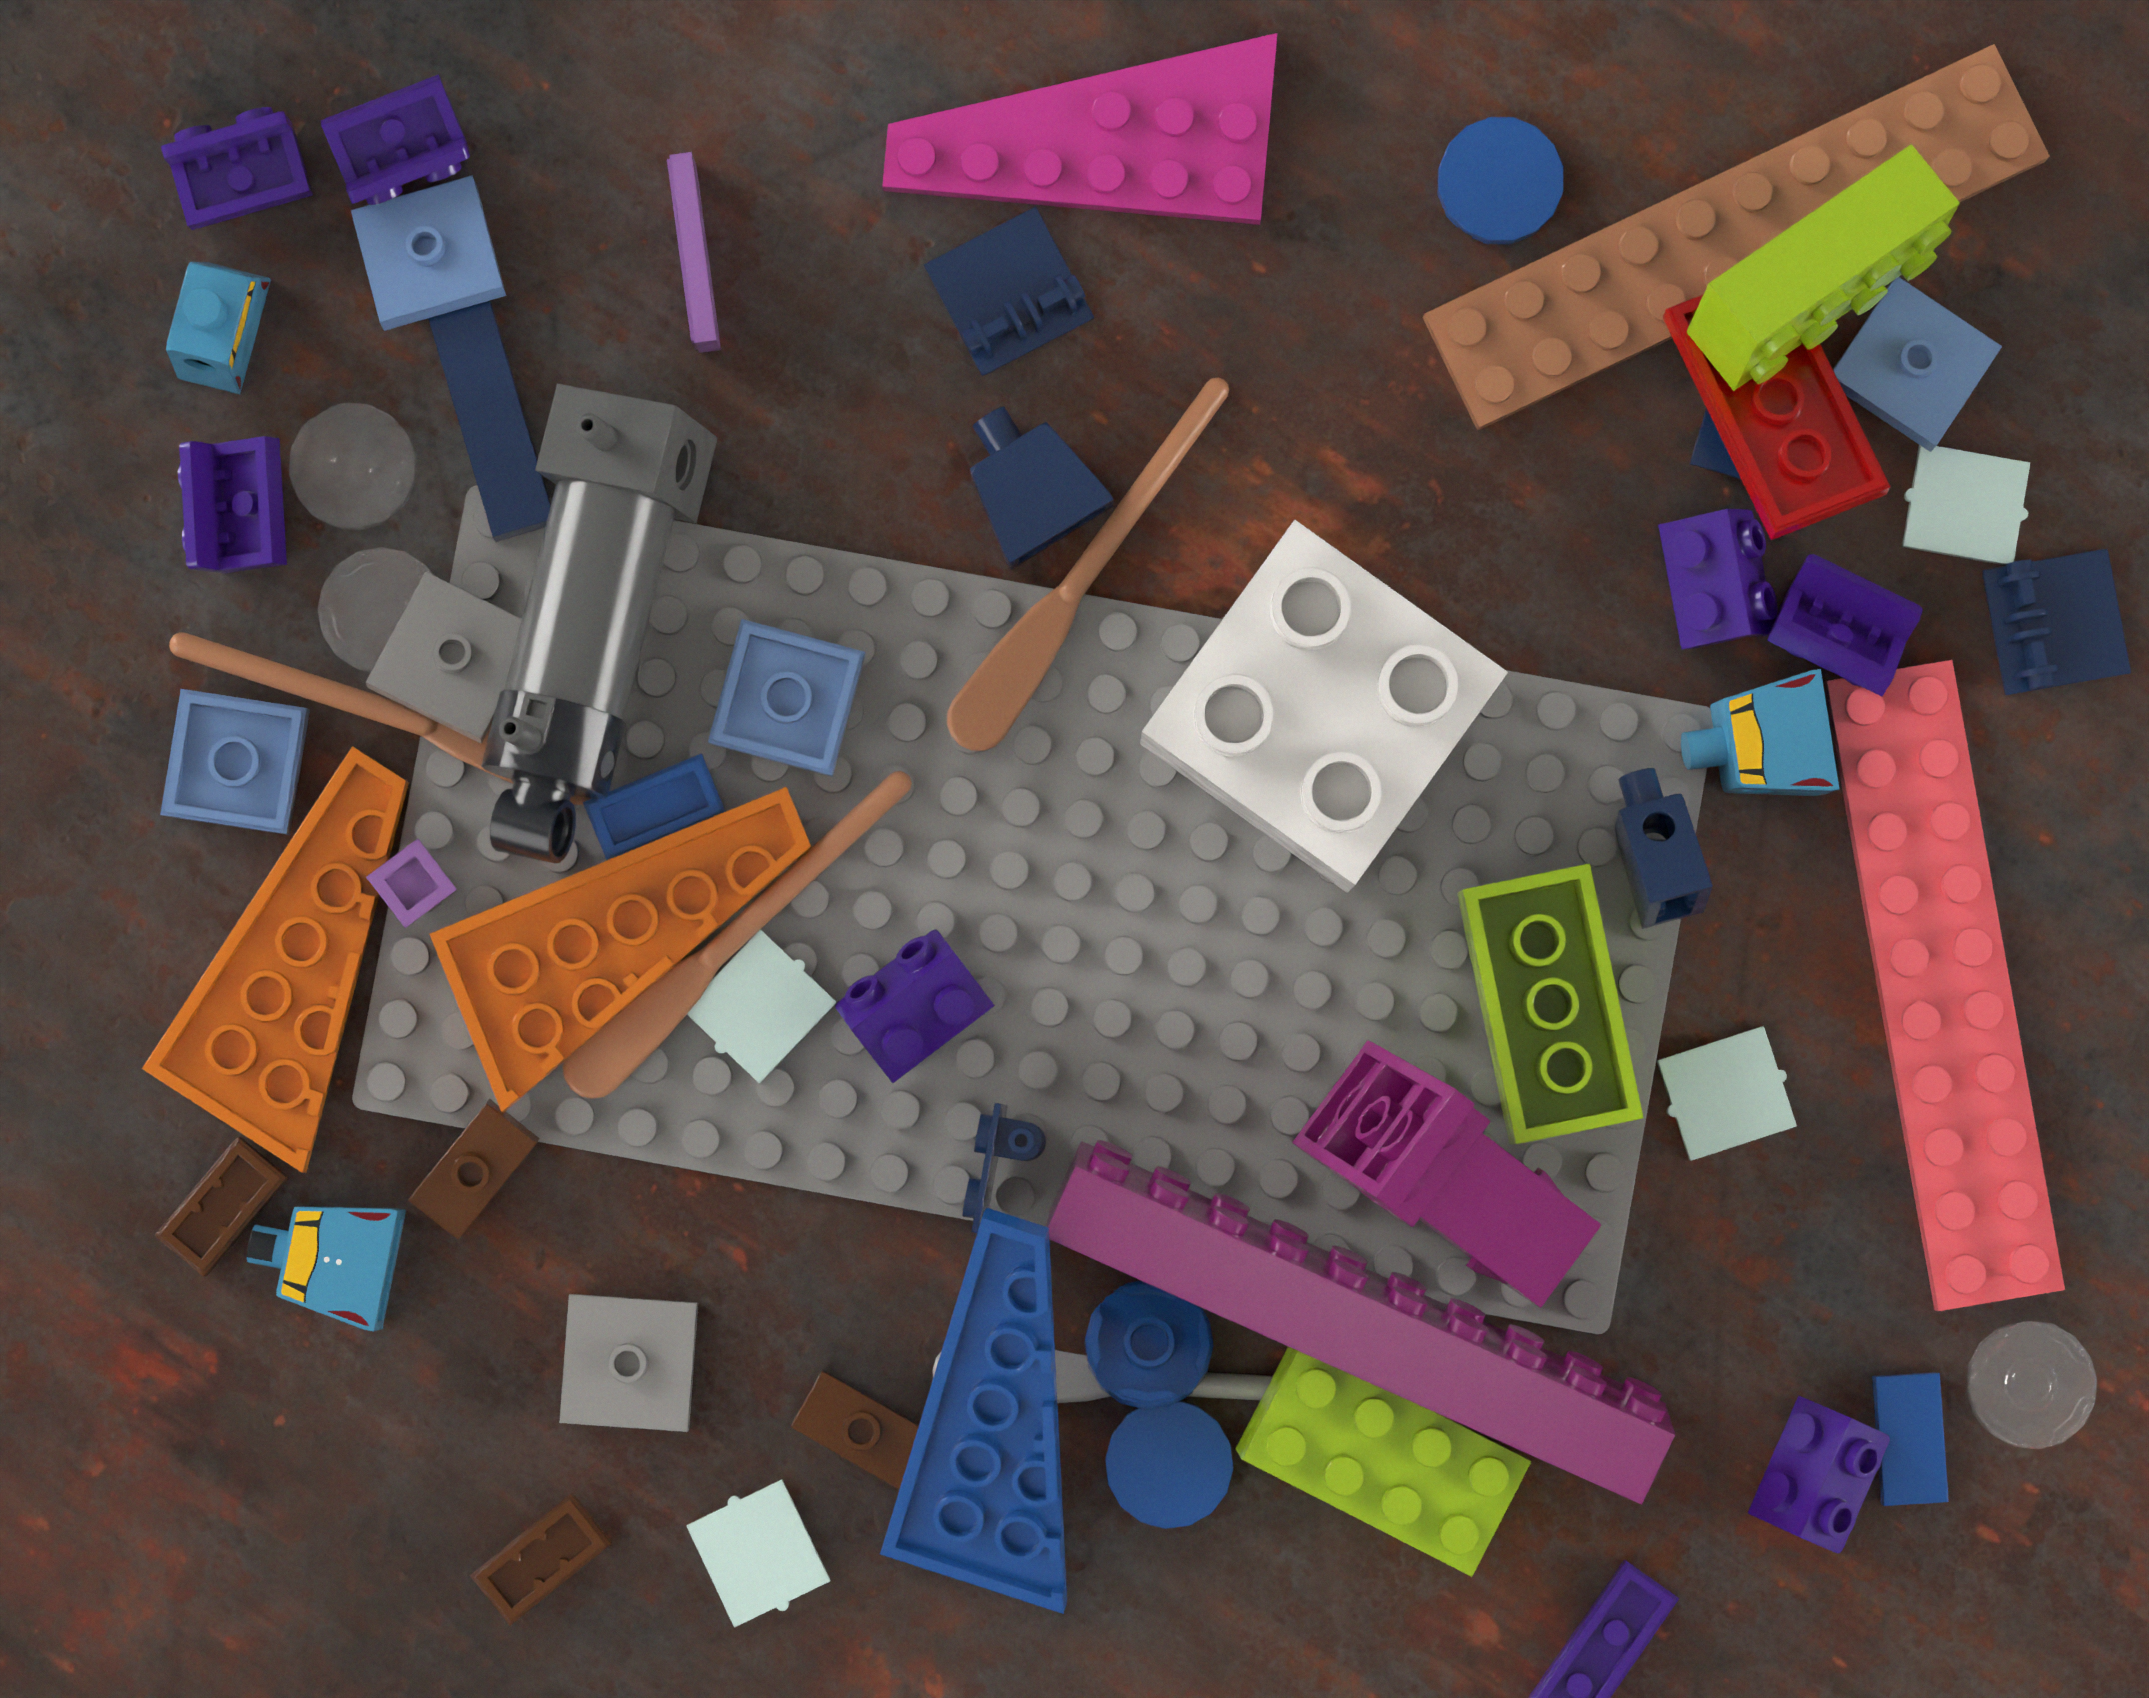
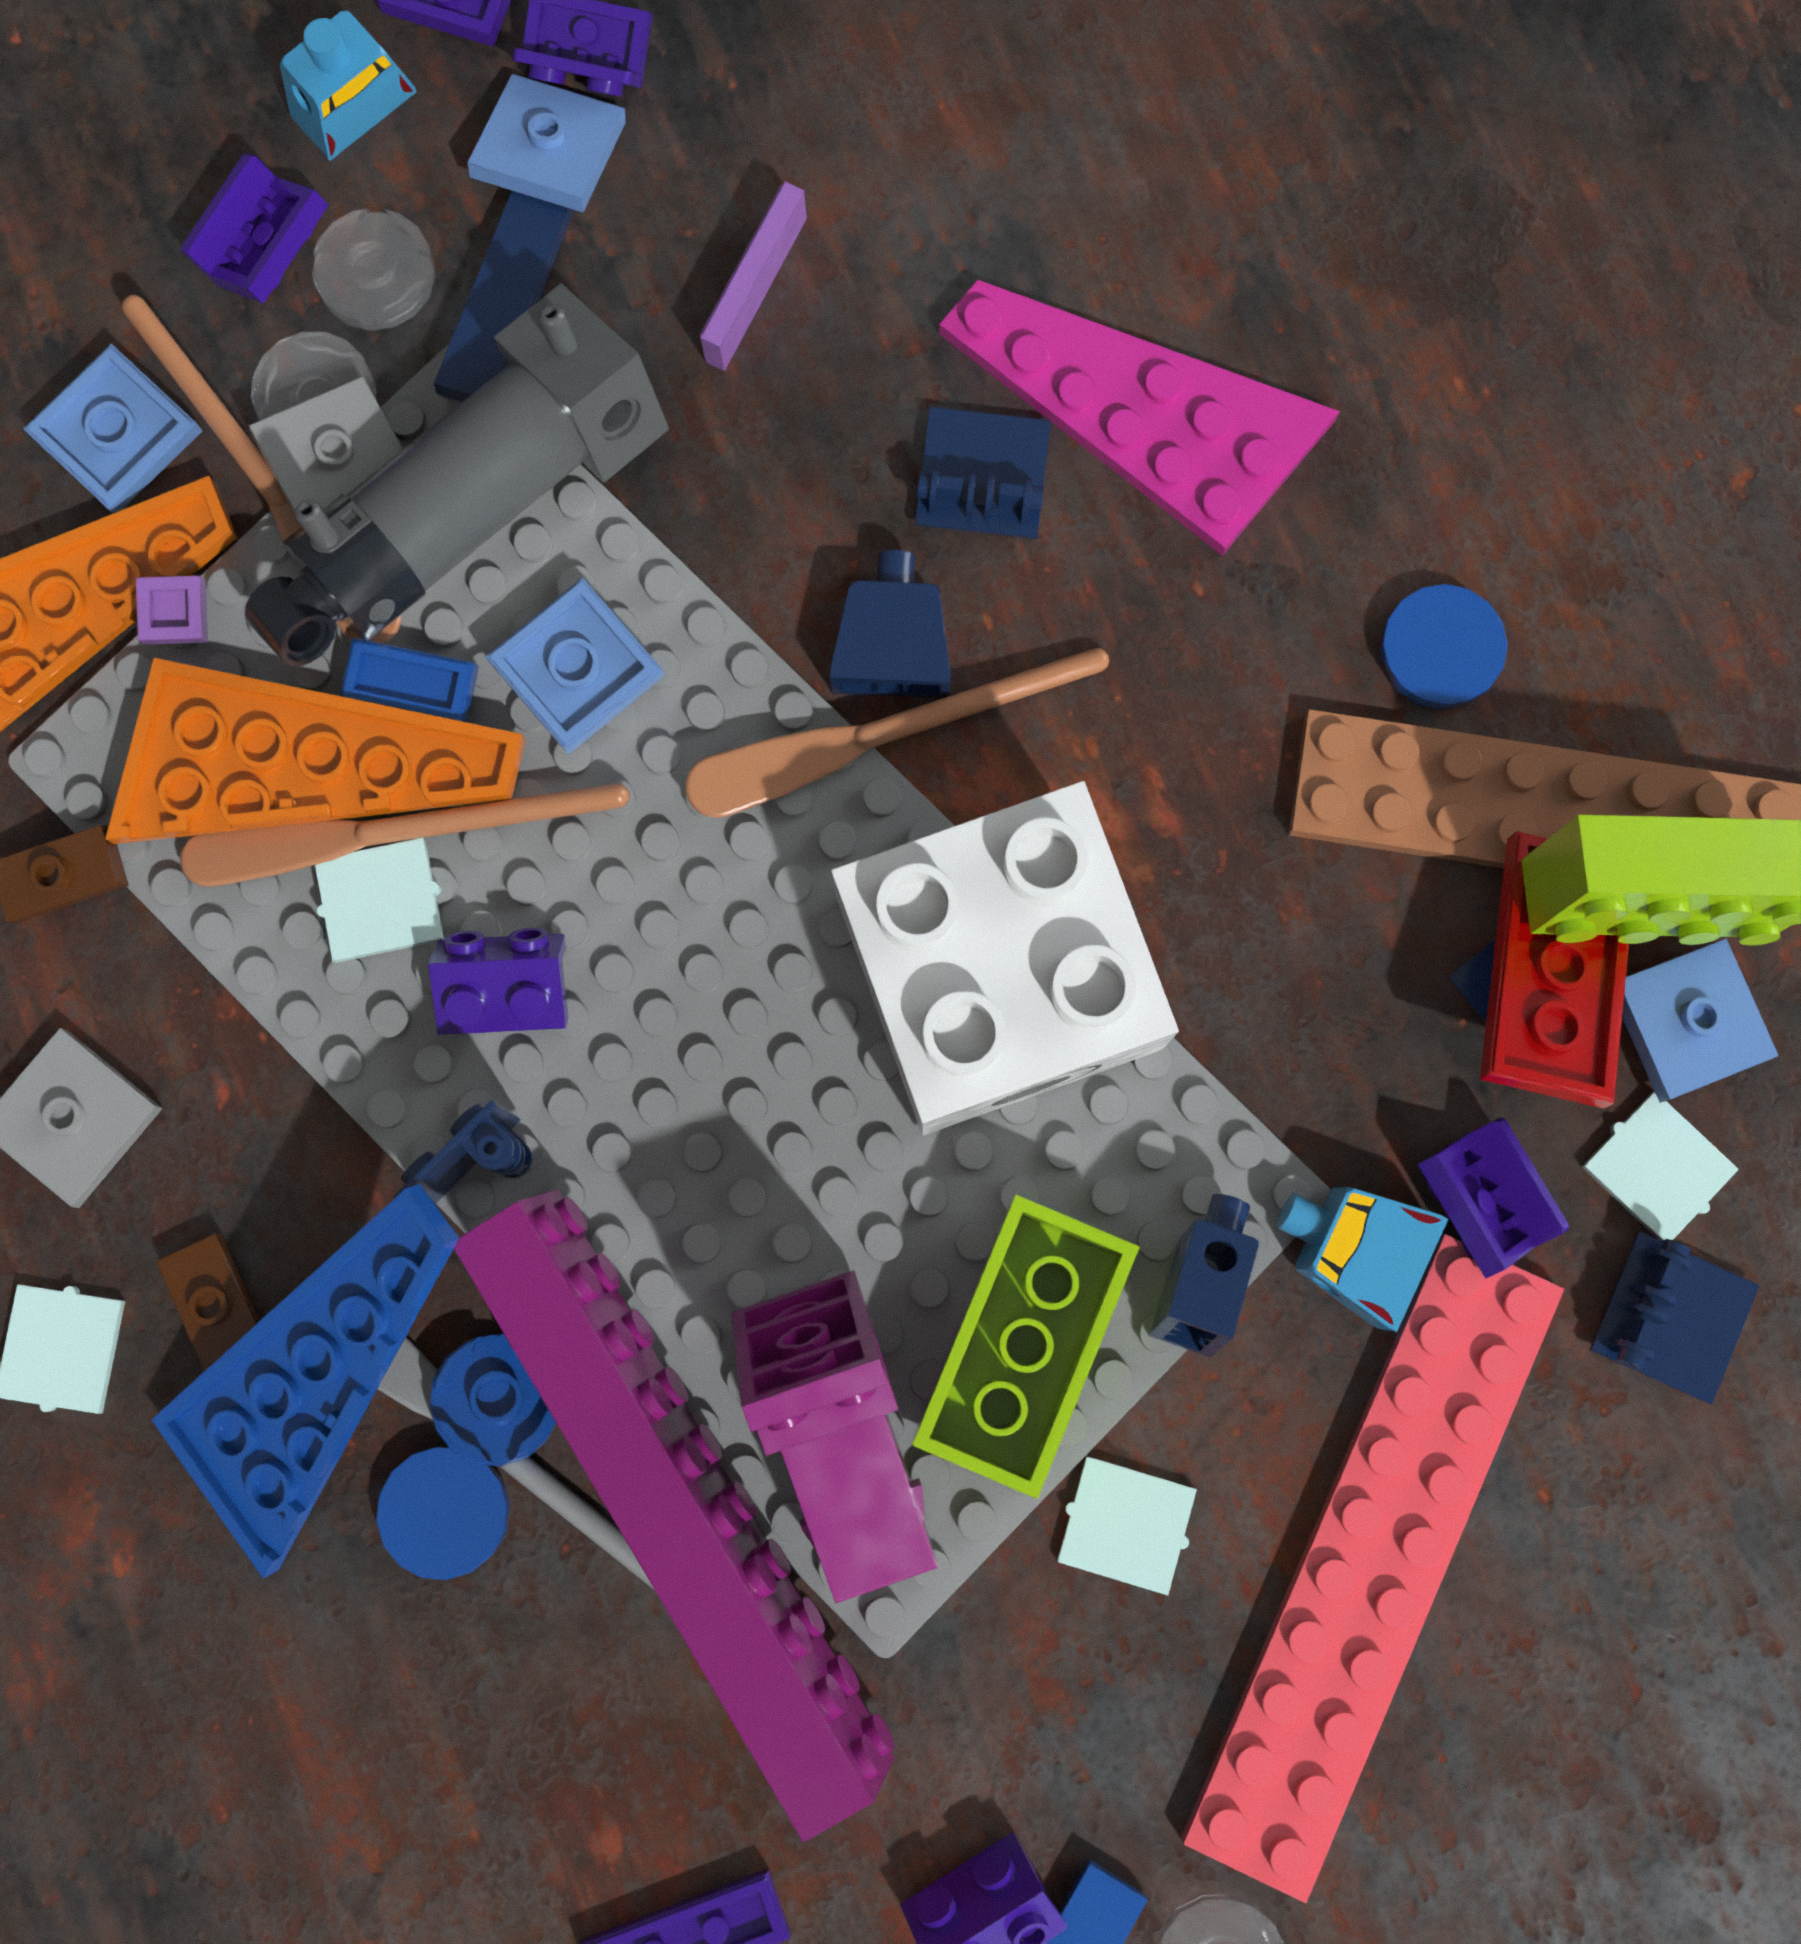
camera: 35 degrees right, 5 degrees down
lime brick [1236,1347,1532,1577] -> none
dark purple bracket [1658,509,1778,649] -> none

